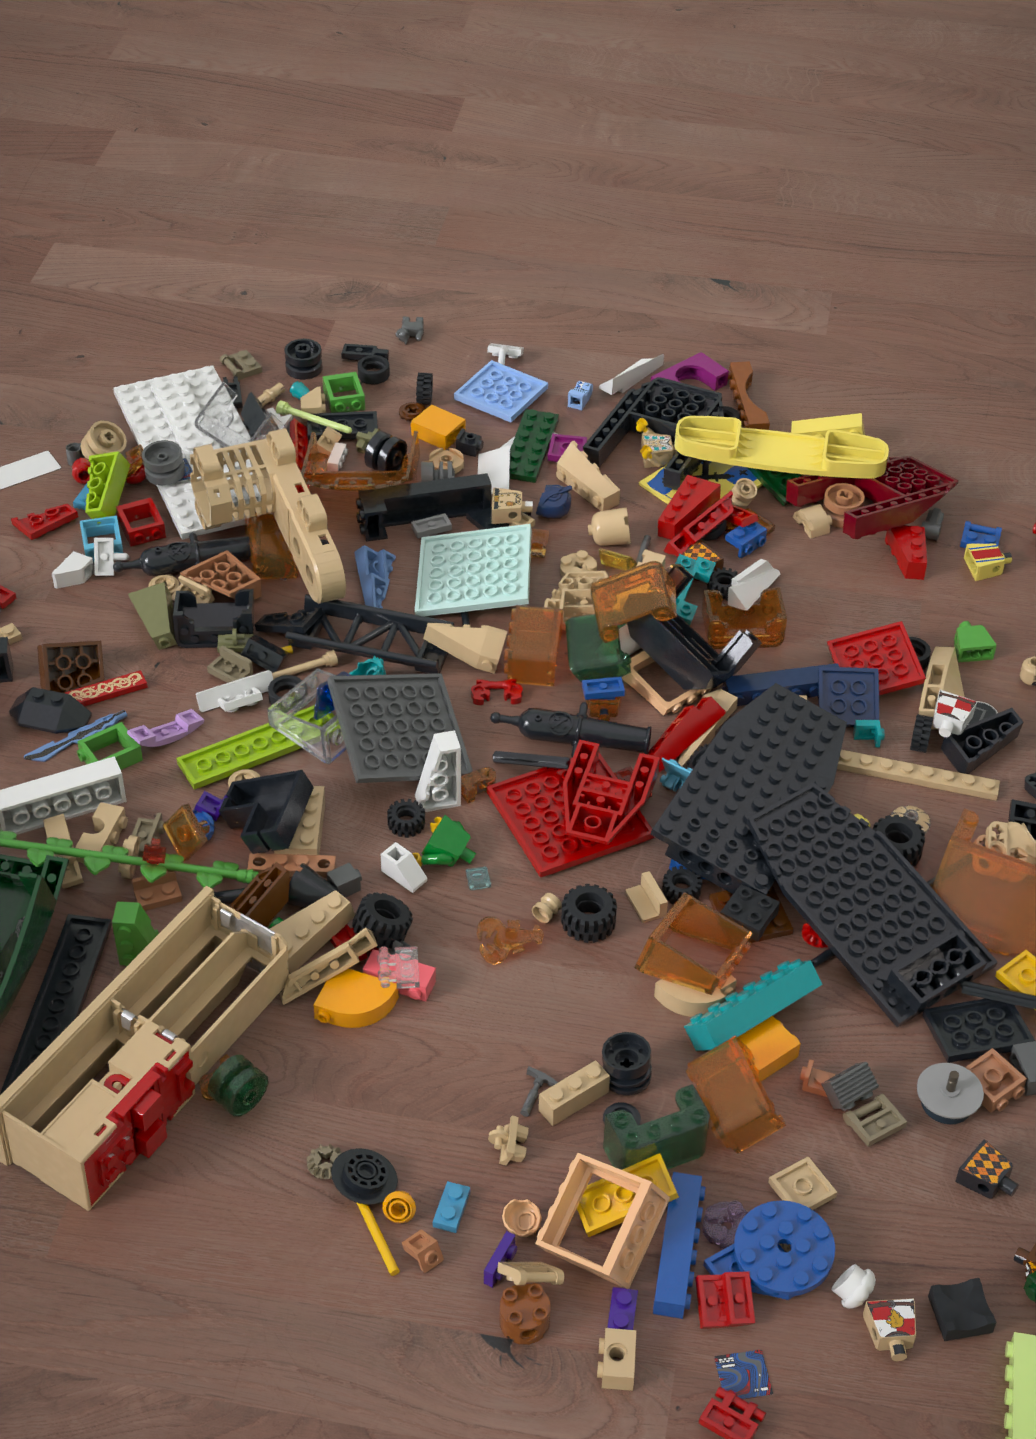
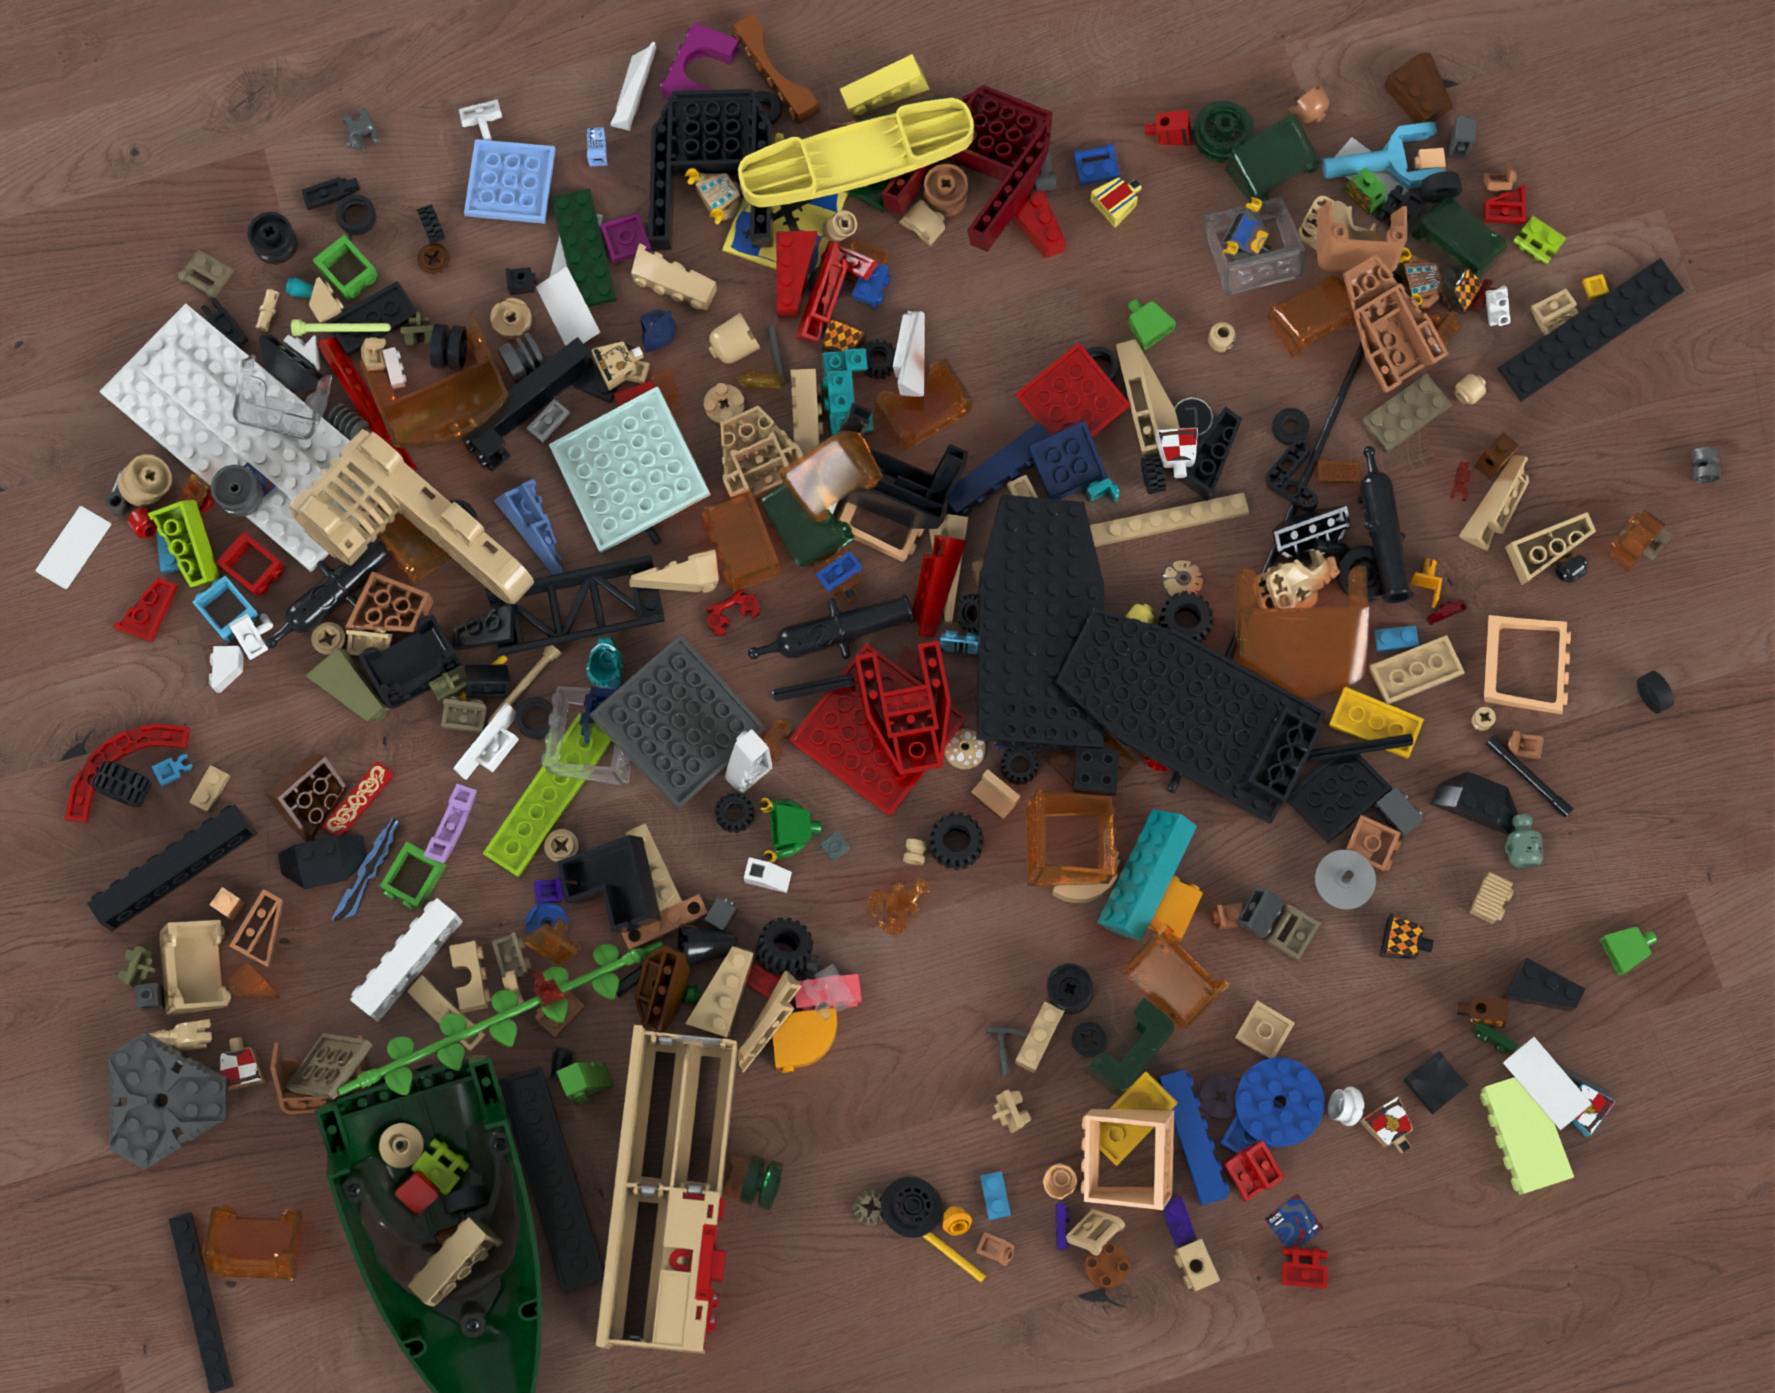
camera: 25 degrees left, 30 degrees up
light orange brick [410,405,466,450] -> none
none -> tan dish [944,728,986,769]

